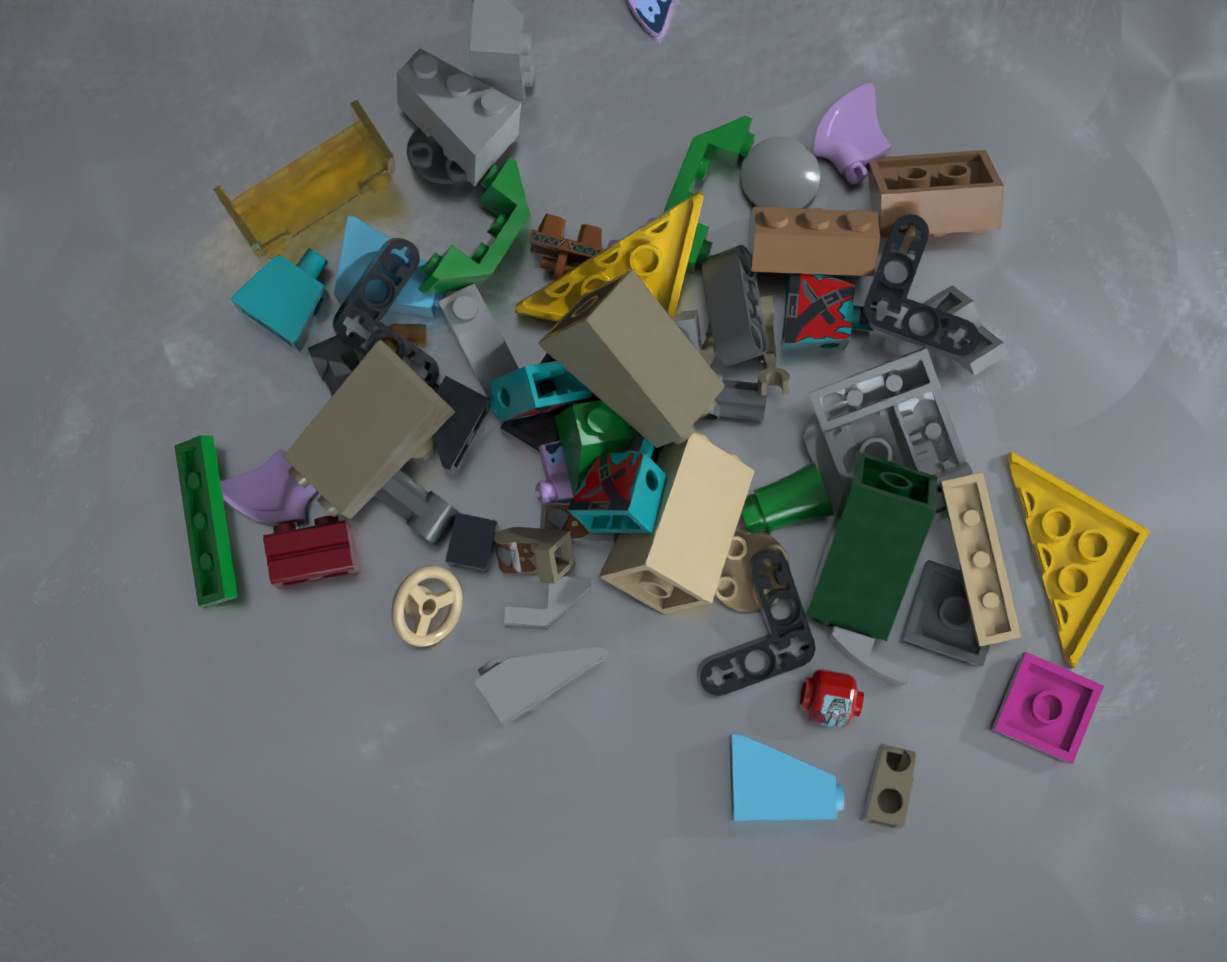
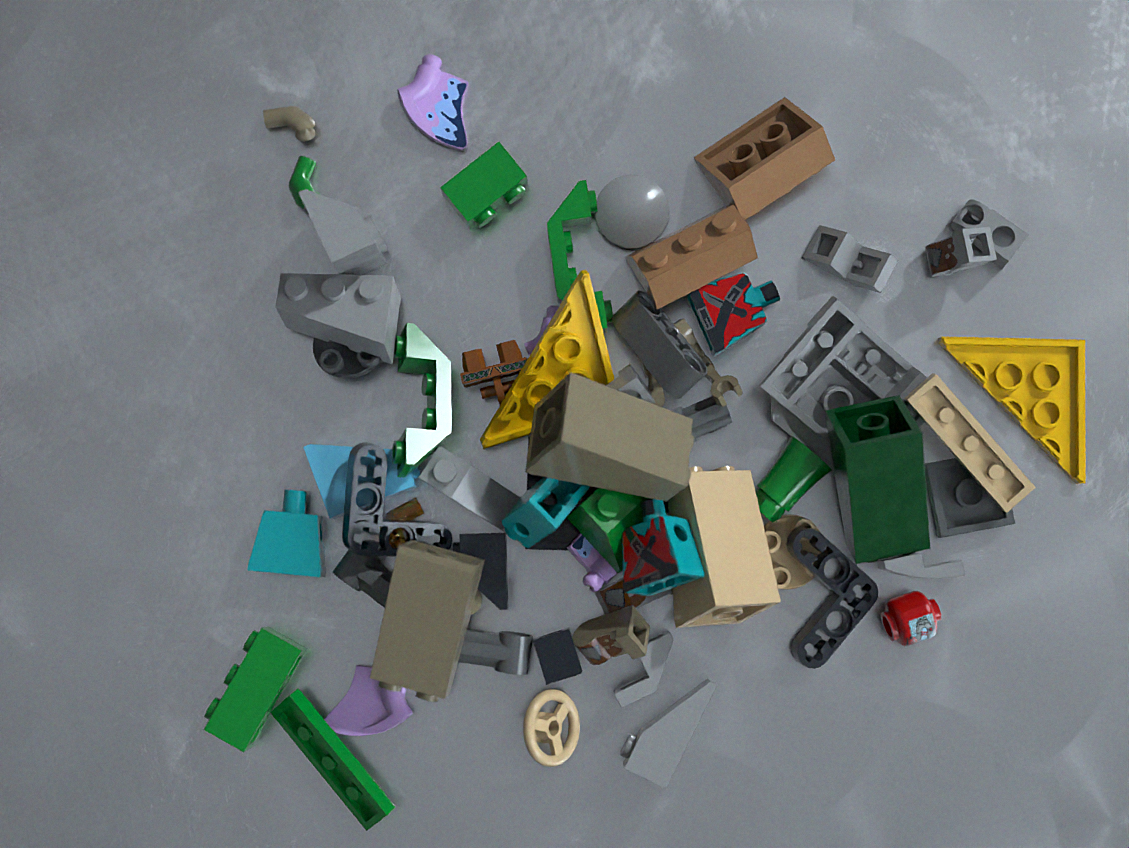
camera: 30 degrees left, 5 degrees up
clear yellow windscreen [213,100,396,260] -> none
dark red brick [263,515,358,588] -> none
medium azure slope [729,734,844,821] -> none
lavender arm [813,83,891,184] -> none
dark tan leg [860,744,916,830] -> none
black beam [862,214,980,359] -> none
dark pink plate [991,652,1104,764] -> none
none -> green brick [204,626,307,753]
none -> green brick [440,142,528,229]
none -> light grey leg [925,226,997,277]
none -> light grey leg [951,199,1029,270]

